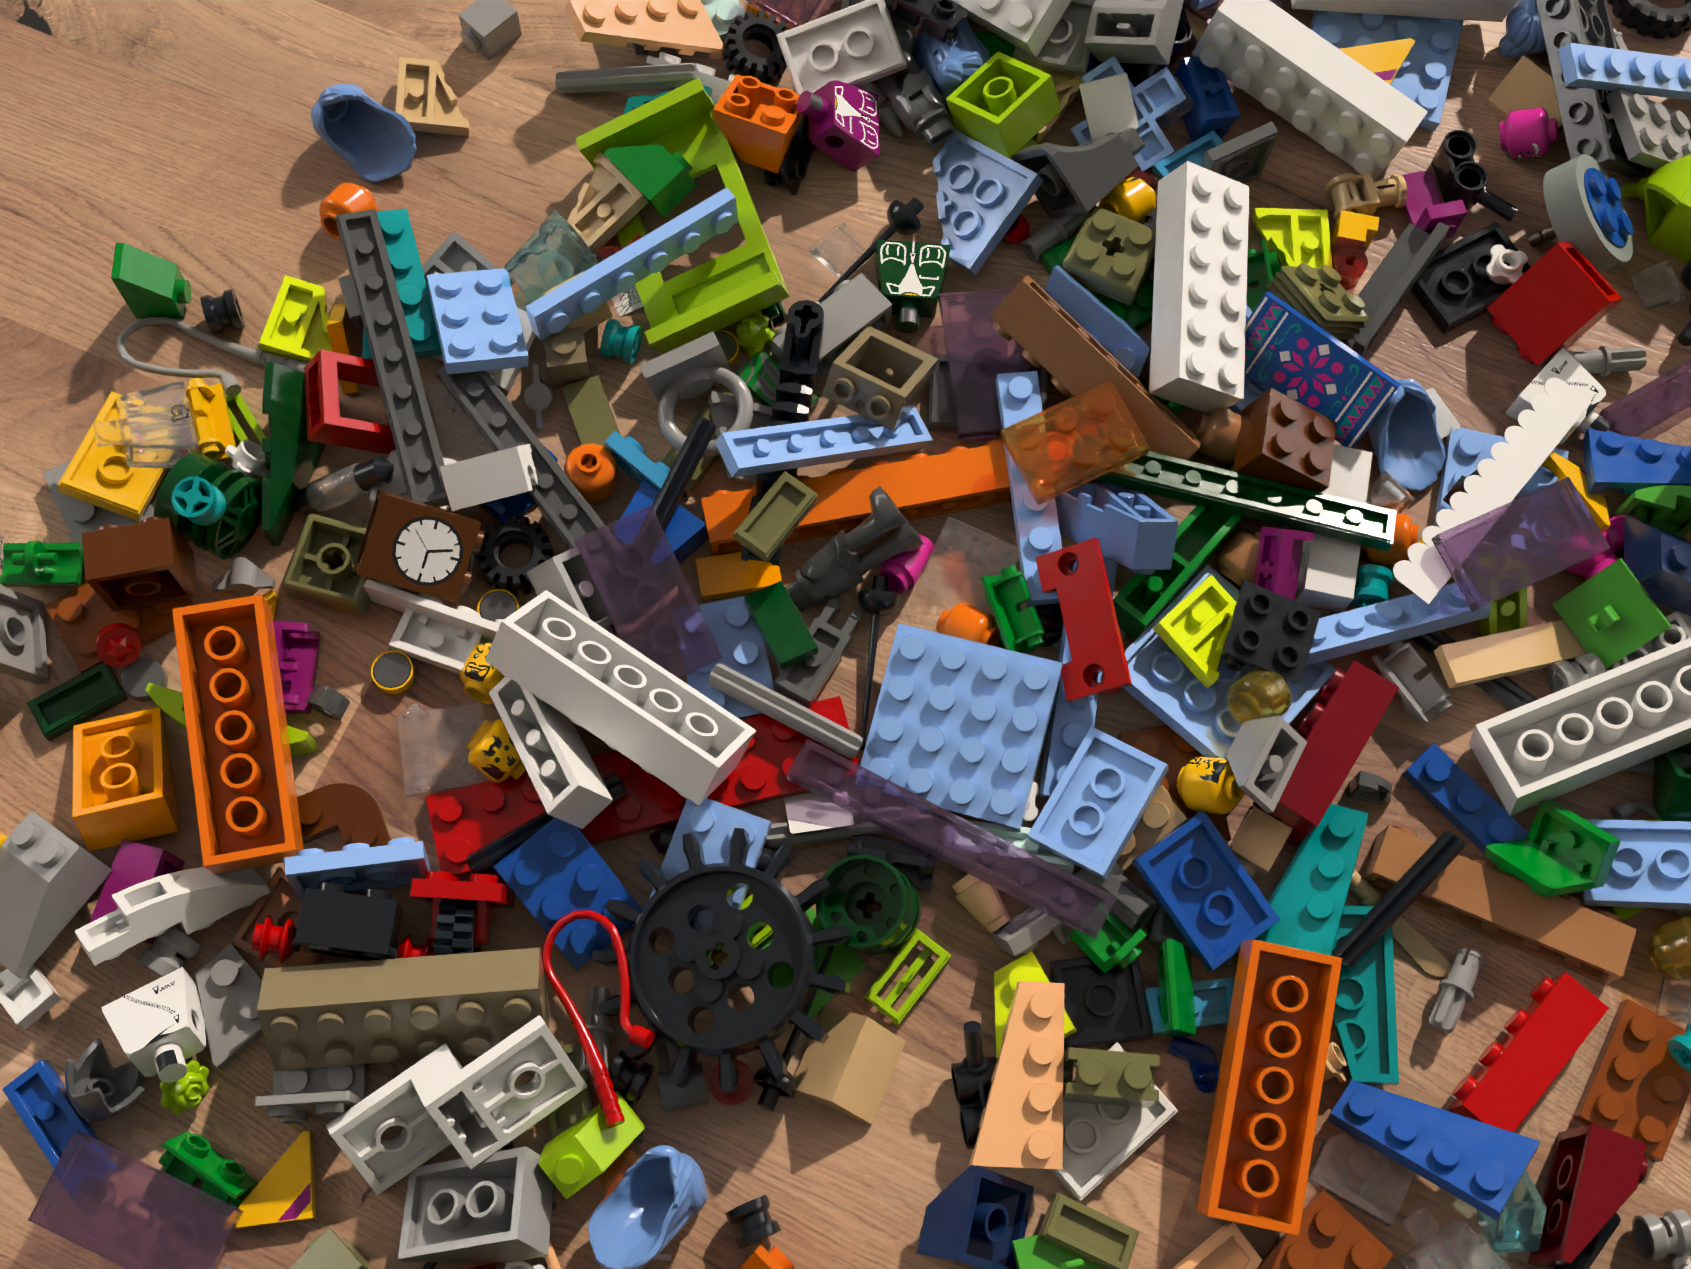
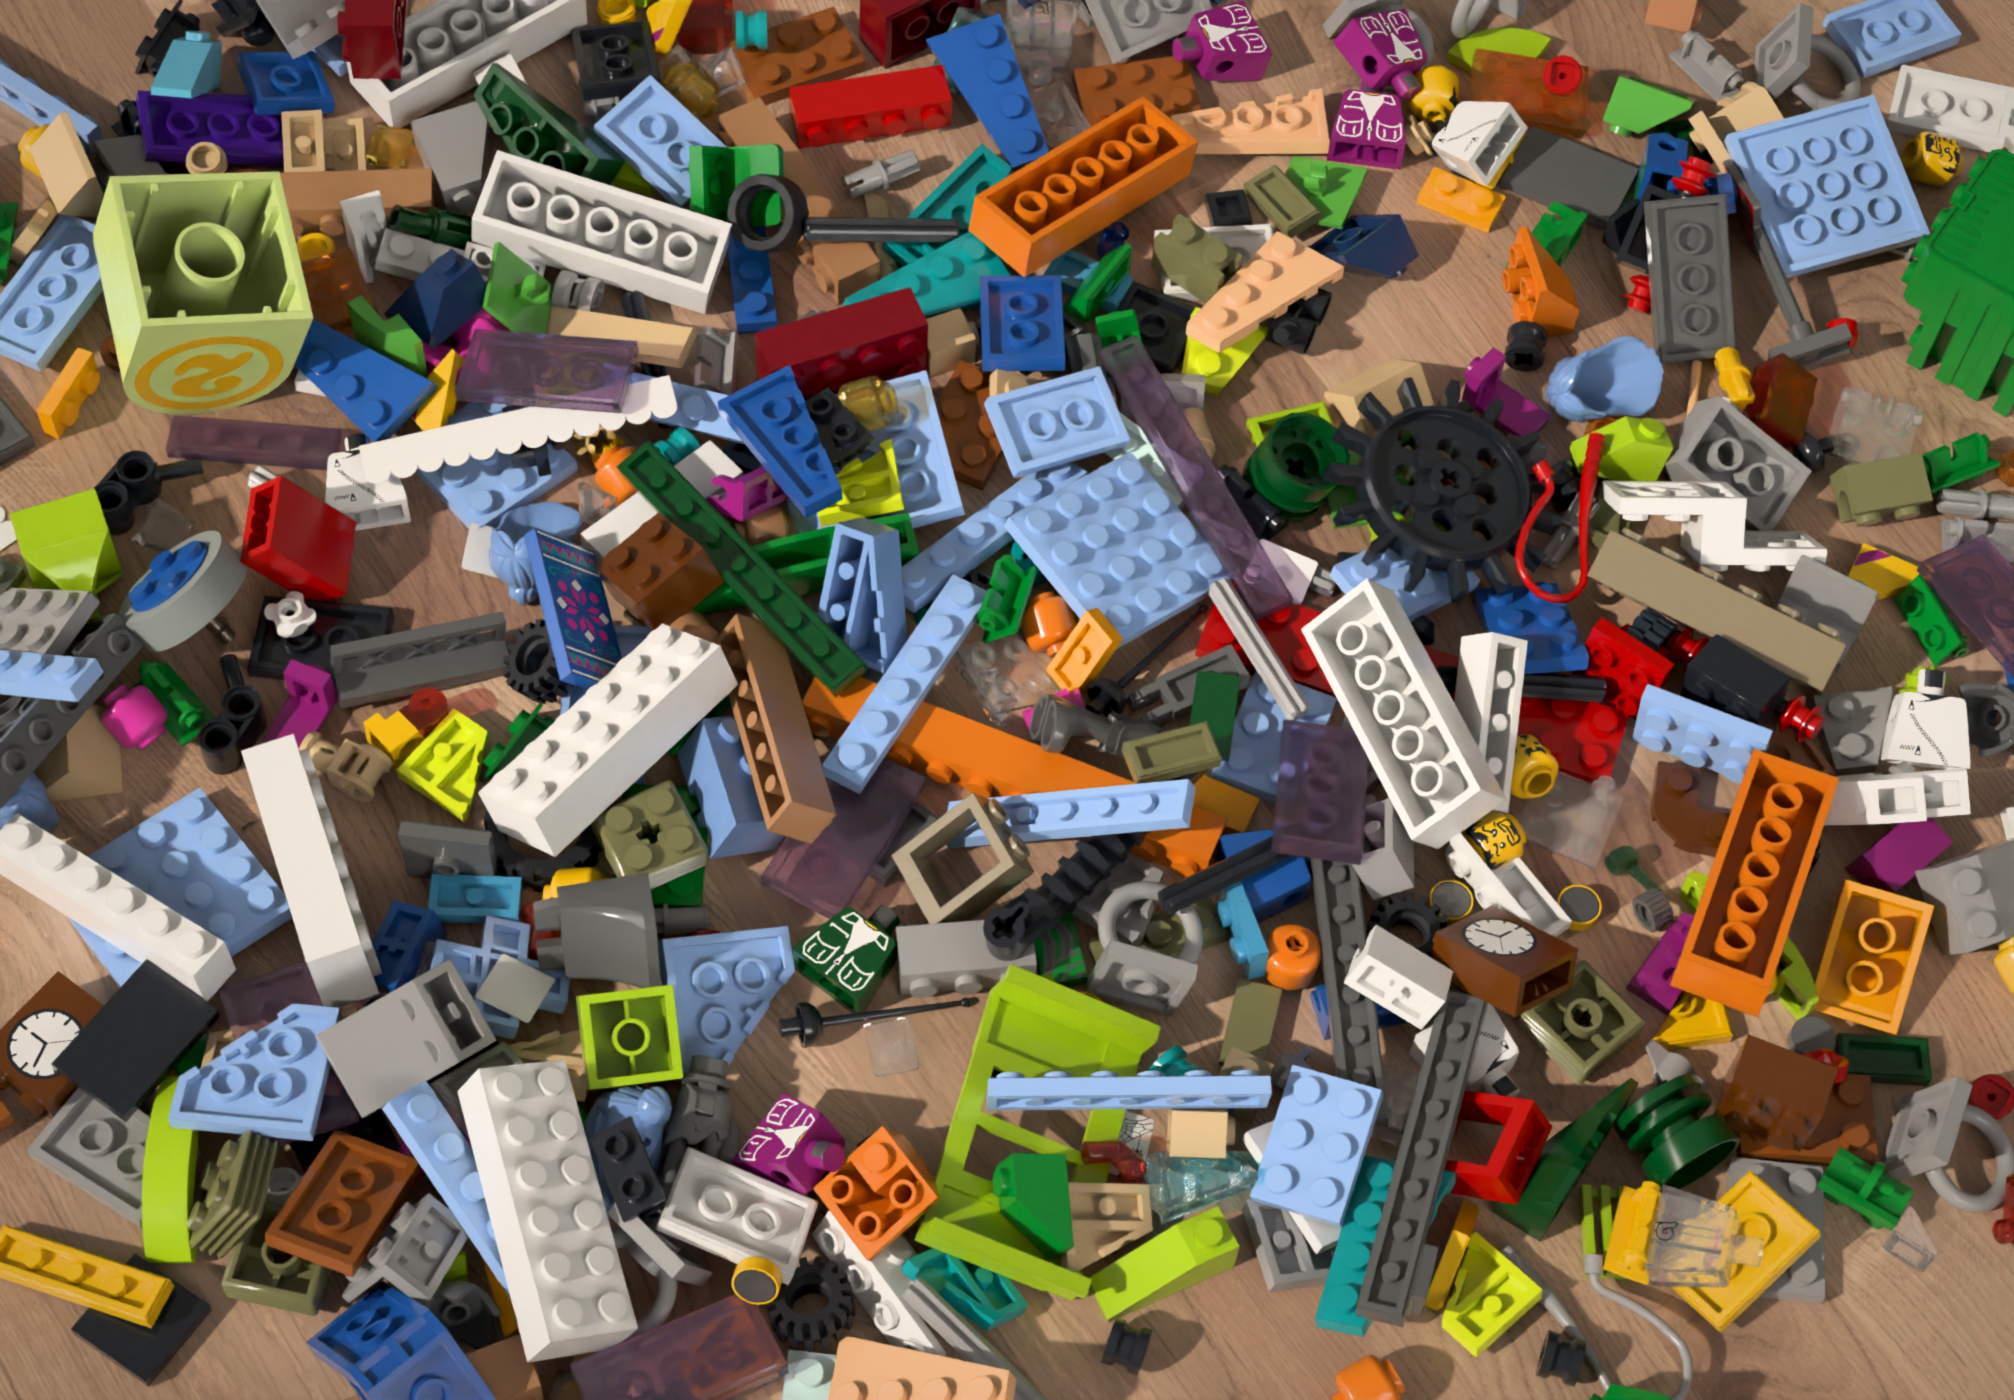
camera: 145 degrees left, 10 degrees down
teal wheel [171,476,226,526] -> none
white plate [225,440,270,477] -> none
piece [293,456,394,516] -> none
clear orange plate [1000,380,1150,505] -> none
red brick [1035,538,1132,702] -> none
yellow head [1177,756,1245,815] -> none
light grey slope [1226,715,1307,813] -> none
olive brick [1266,263,1369,340] -> none
yellow tile [1339,38,1415,84] -> none
none -> green hinge [131,660,217,747]
none -> blue wing [717,365,843,518]
none -> black tyre [727,174,809,252]
none -> tile [731,1257,782,1305]
none -> light orange plate [1046,608,1123,697]
none -> lime slope [1089,1206,1240,1323]
none -> black wheel [1101,1317,1153,1376]
none -> black tile [1204,189,1252,227]
none -> magenta bracket [1461,347,1550,436]
none -> clear green hand [1604,846,1662,892]

